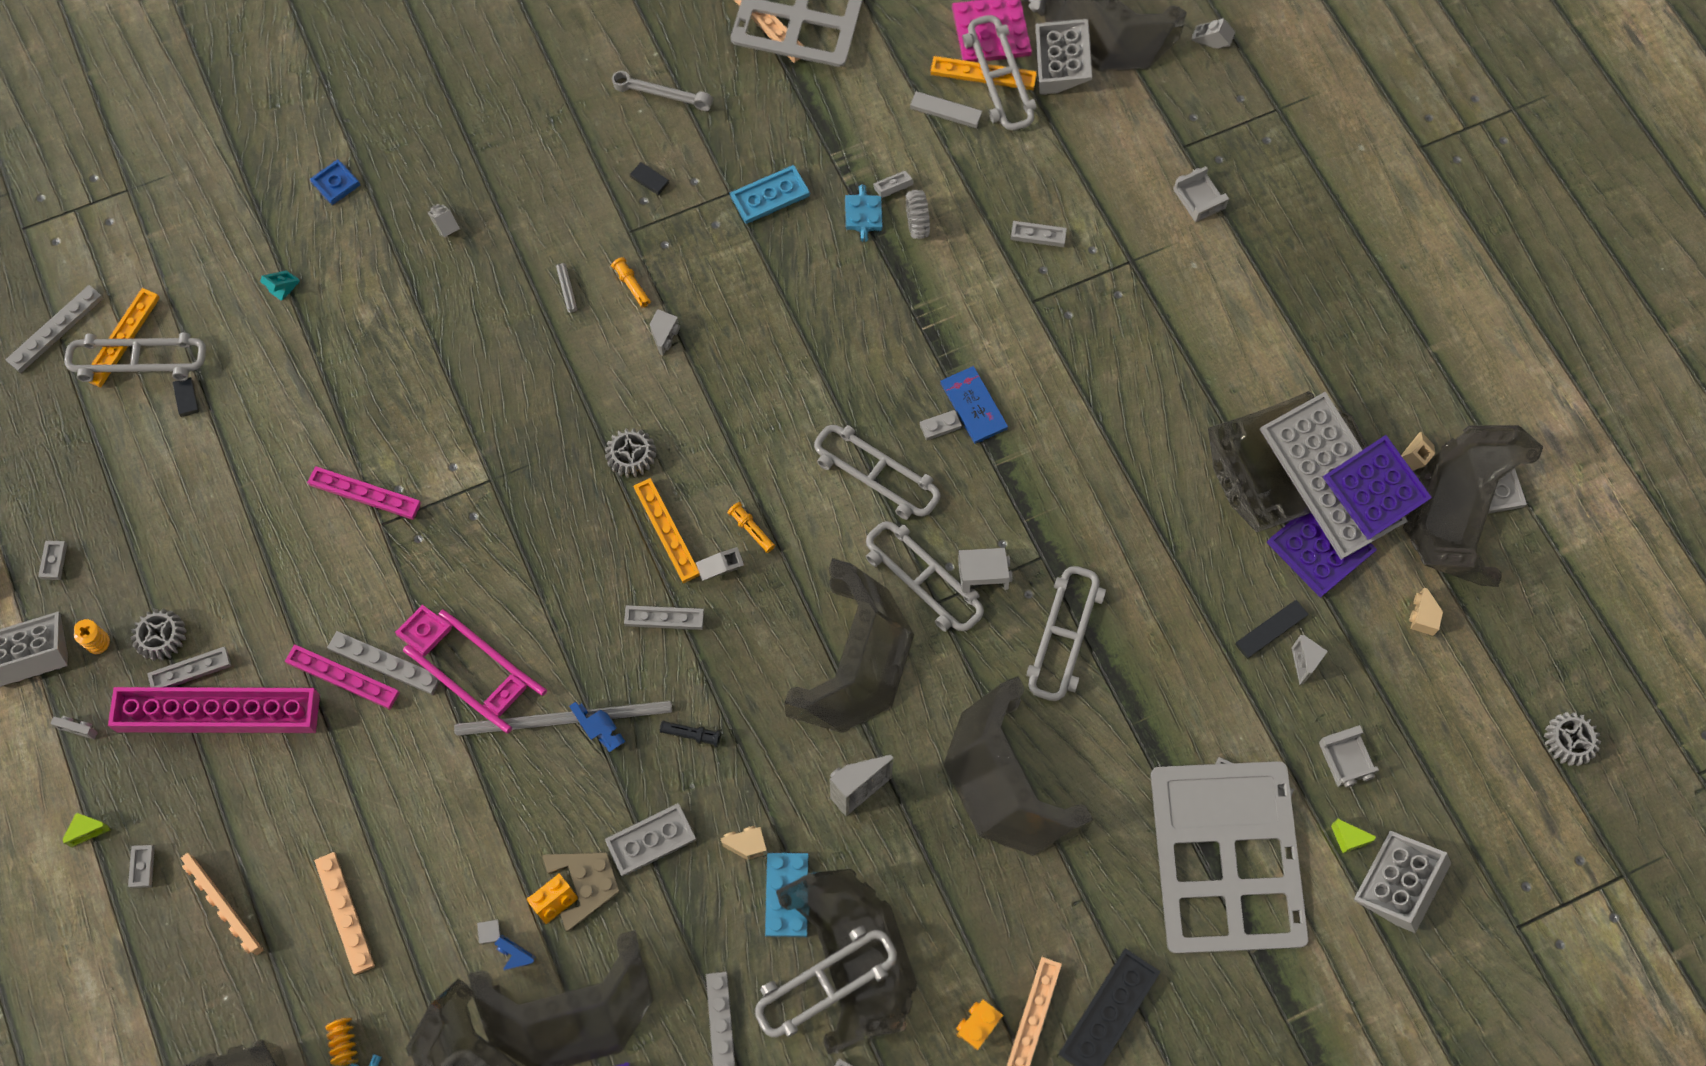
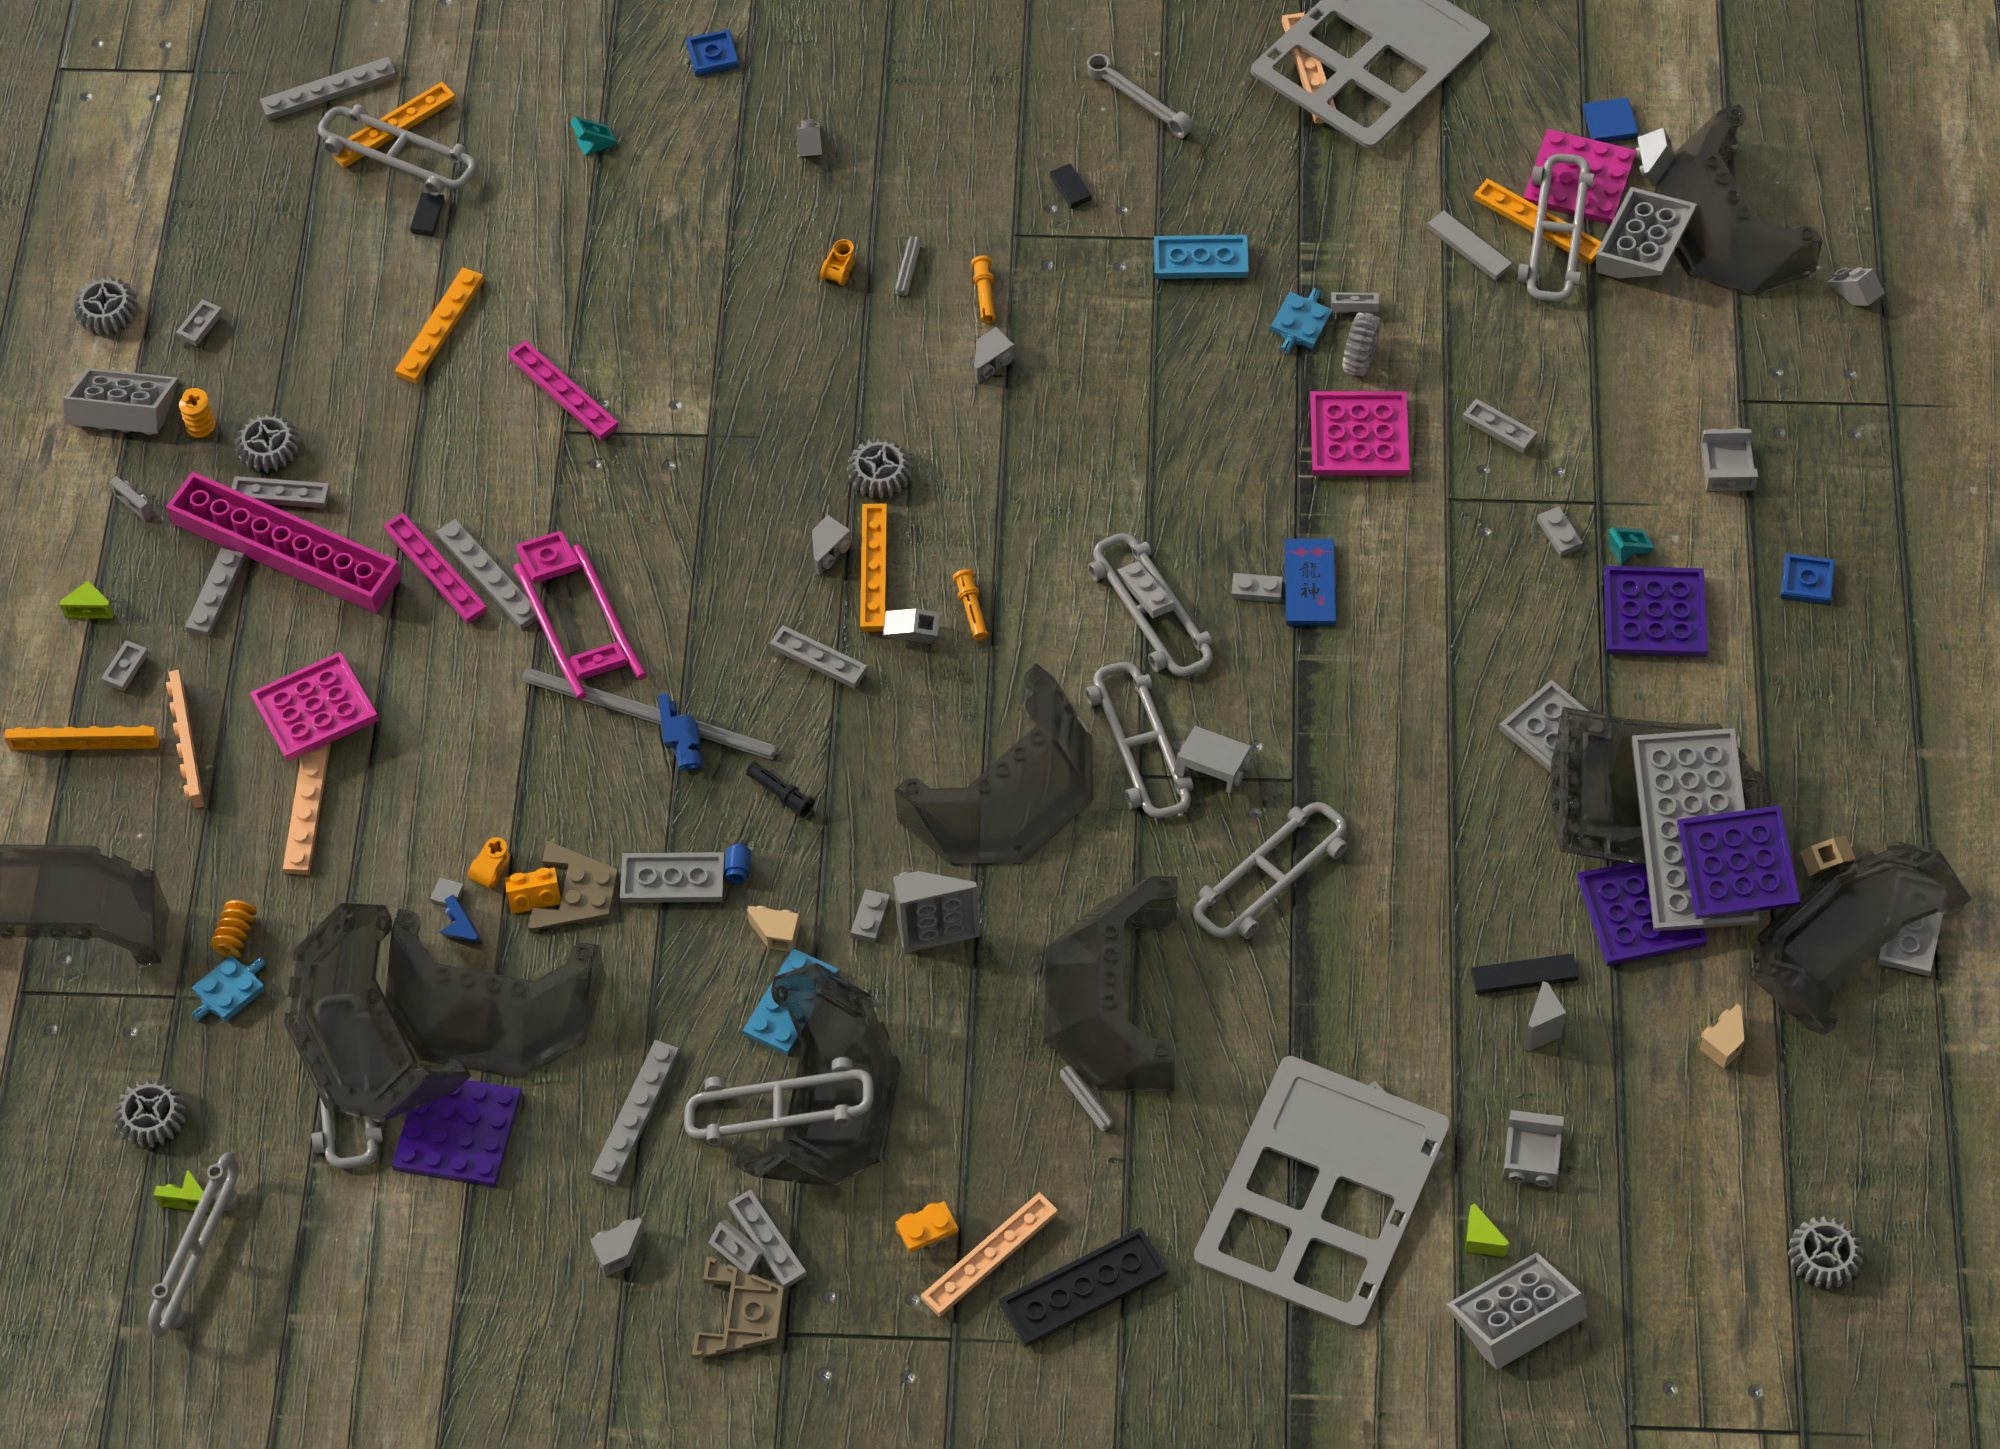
camera: 30 degrees right, 10 degrees down
none -> light orange plate [4,725,160,751]
none -> light grey plate [185,548,245,637]
none -> dark pink plate [250,652,379,762]
none -> light orange plate [395,267,484,384]
none -> light orange piece [468,837,510,889]
none -> blue brick [724,844,752,884]
none -> light grey slope [812,515,851,575]
none -> light orange piece [820,239,855,286]
none -> light grey plate [851,889,890,943]
none -> light grey axle [1060,1065,1113,1131]
none -> light grey plate [1117,561,1175,618]
none -> dark pink plate [1310,391,1410,476]
none -> light grey plate [1499,680,1607,776]
none -> light grey plate [1537,506,1583,557]
none -> dark purple plate [1604,566,1708,657]
none -> teal slope [1609,527,1655,565]
none -> blue tile [1780,553,1835,605]

